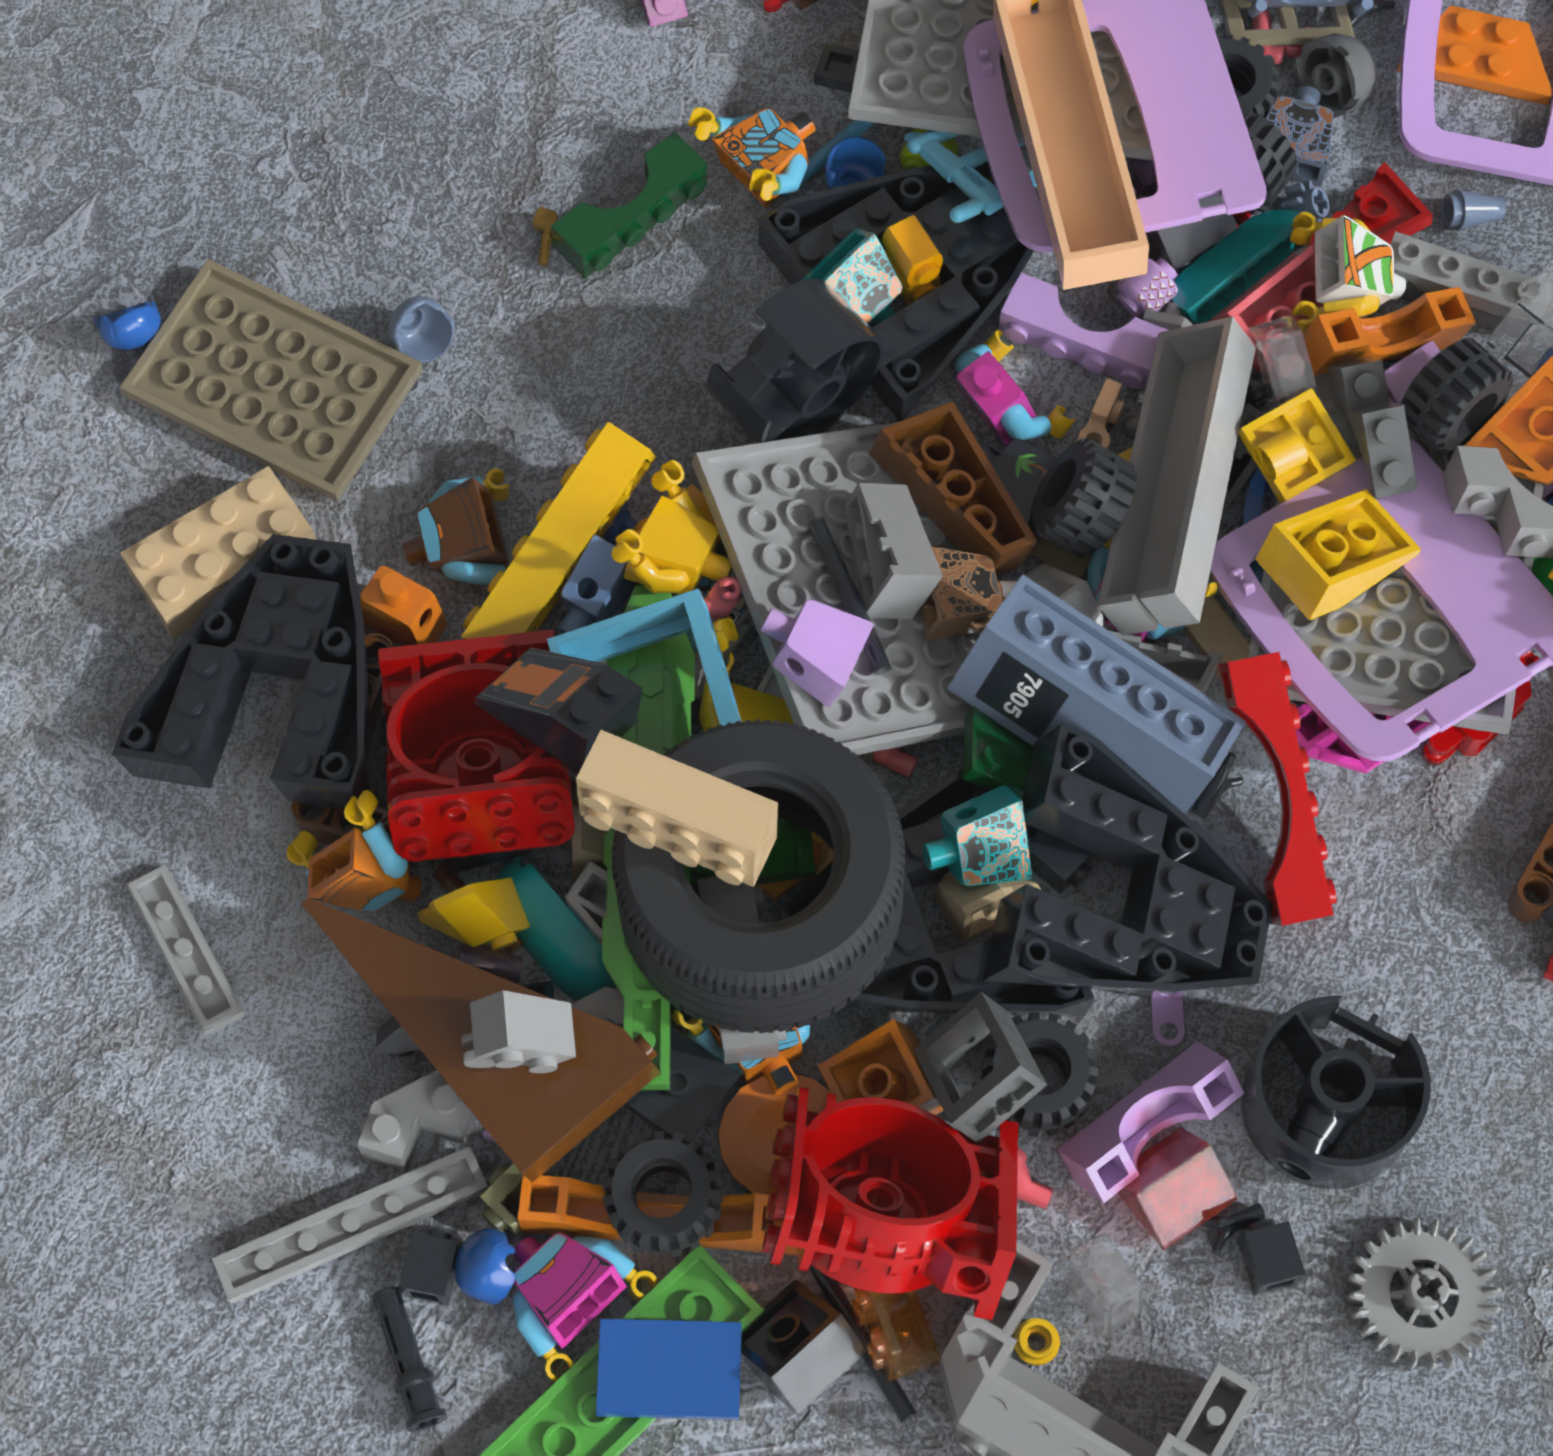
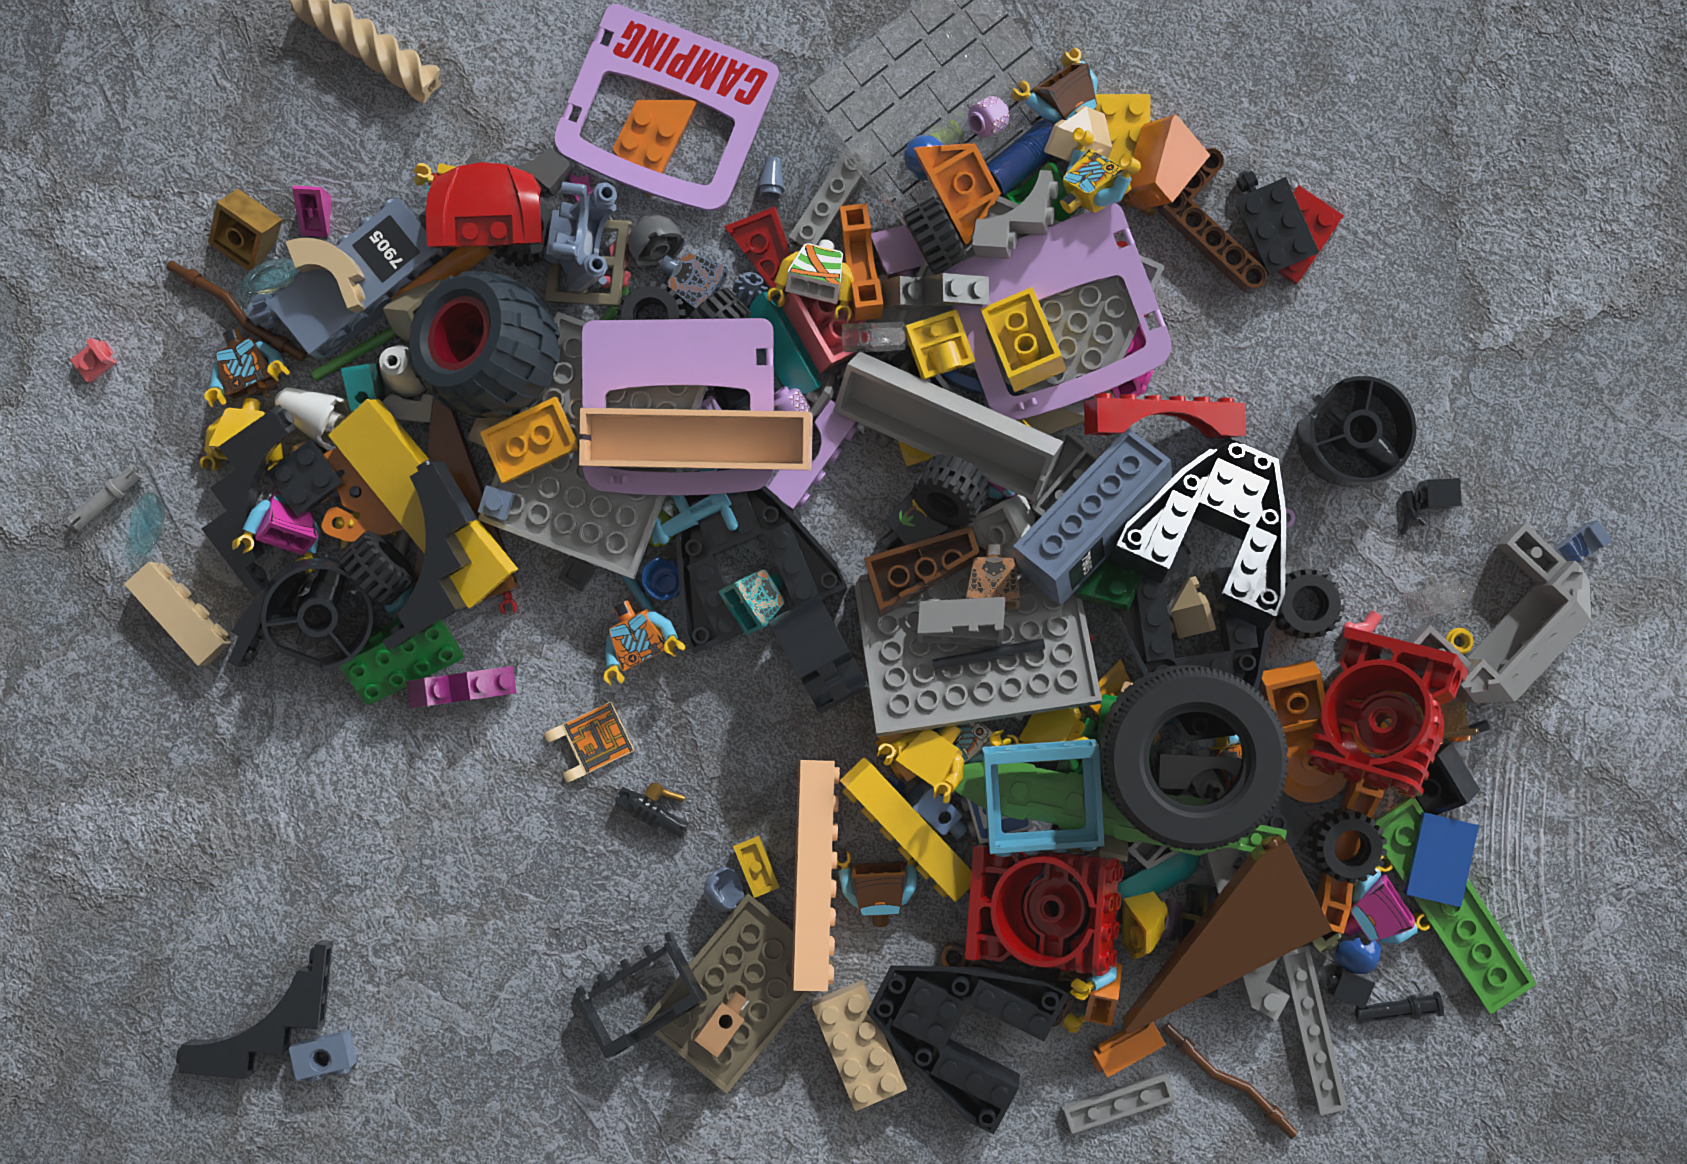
camera: 70 degrees left, 20 degrees up
blue hair [93,301,161,351] -> none
orange torso [359,565,448,646] -> none
light grey brick [461,990,576,1073] -> none
black slope [474,647,643,773] -> none
dark green arch [551,131,707,278] -> none
tan brick [576,730,778,887] -> none
coral arm [704,577,742,620] -> none
lavender torso [760,600,874,708] -> none
light orange brick [882,215,943,306] -> none
dark grey window [914,992,1047,1143] -> none
teal torso [922,785,1032,886] -> none
torso [955,330,1076,447] -> none
lavender arch [1058,1041,1244,1203] -> none
light nougat plate [1078,378,1125,449] -> none
clear red slope [1118,1127,1237,1251] -> none
light grey gear [1347,1217,1501,1372] -> none
none -> flag [544,701,635,782]
none -> black hinge [574,932,707,1059]
none -> black hinge [615,787,689,839]
none -> medium nougat torso [693,992,749,1058]
none -> yellow plate [733,835,780,898]
none -> light nougat brick [791,760,839,991]
none -> orange window [1090,1022,1166,1078]
none -> reddish brown bar [1162,1022,1298,1139]

